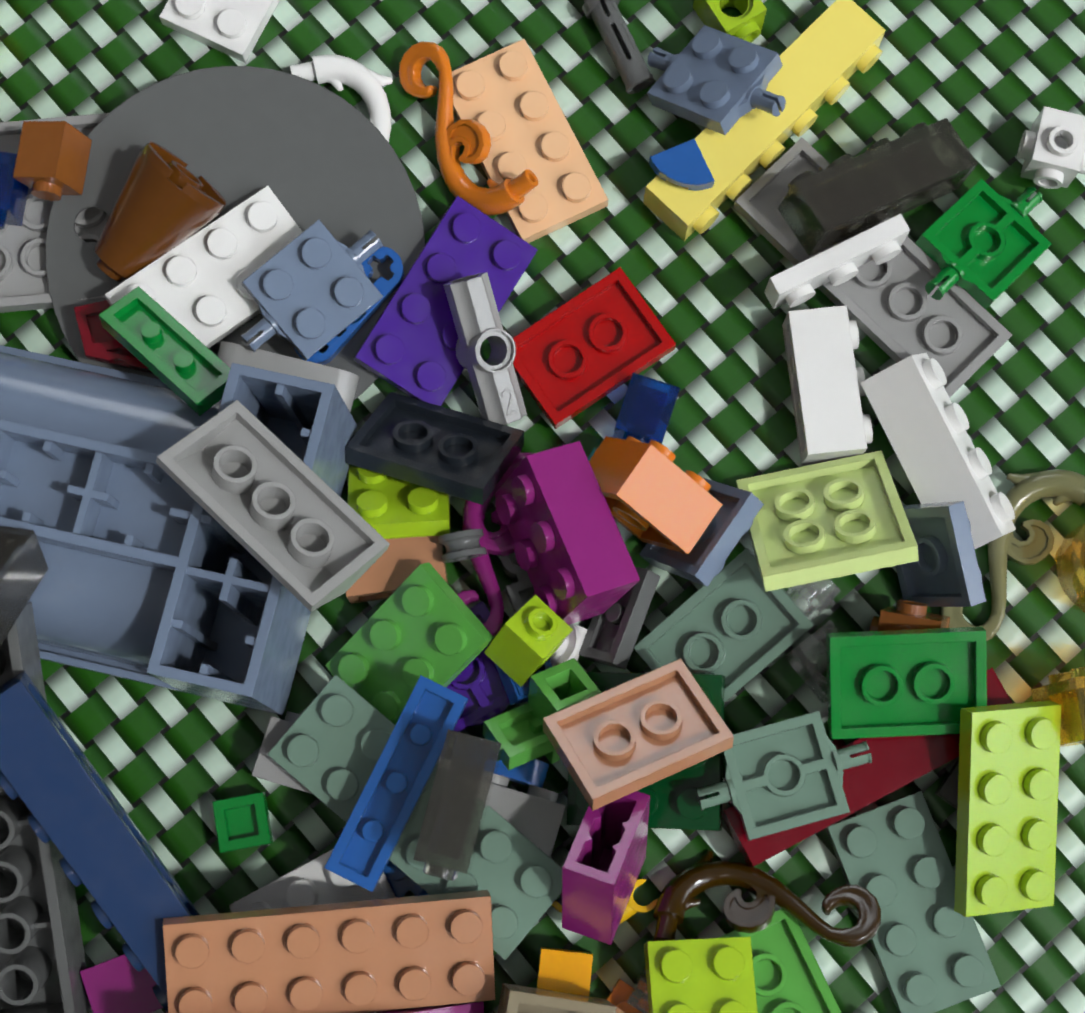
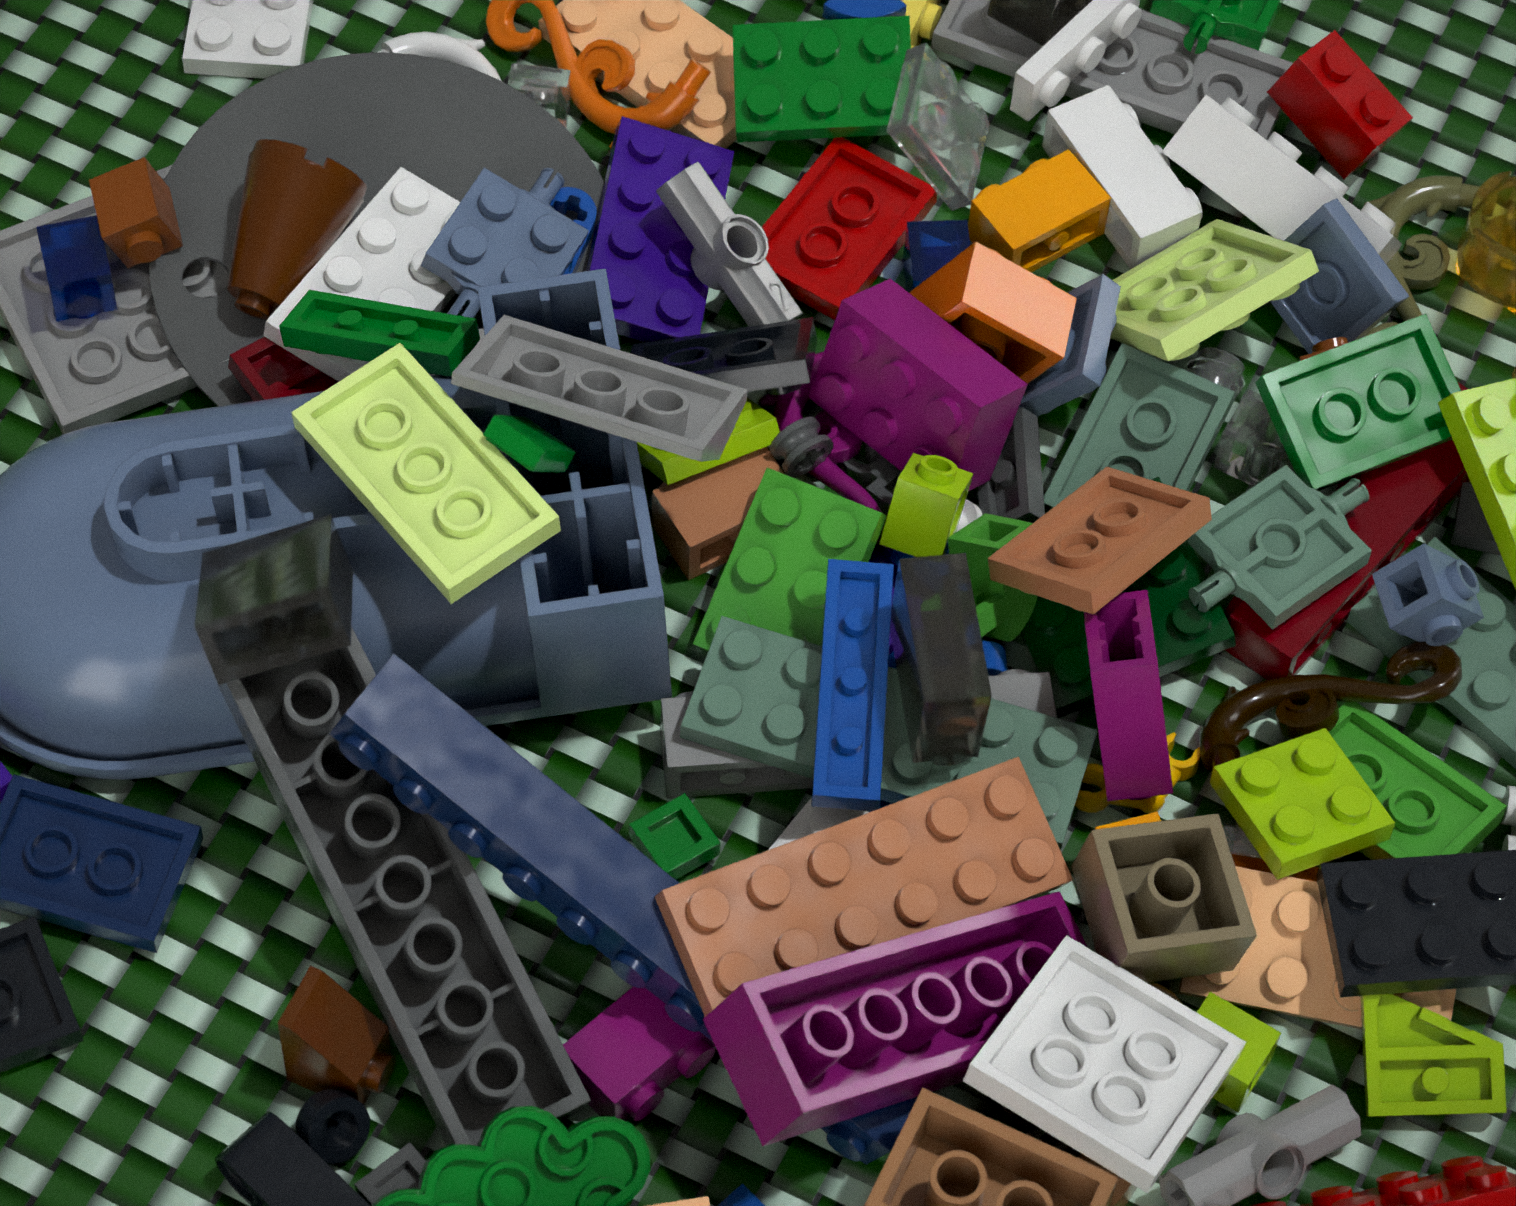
camera: 25 degrees left, 20 degrees down
none -> yellowish green plate [291,343,561,604]
none -> green tile [483,415,576,473]
none -> clear plate [508,63,571,128]
none -> green plate [733,16,915,143]
none -> clear plate [887,43,990,211]
none -> light orange brick [966,149,1111,273]
none -> red brick [1267,30,1413,180]
none -> sand blue brick [1372,543,1484,646]

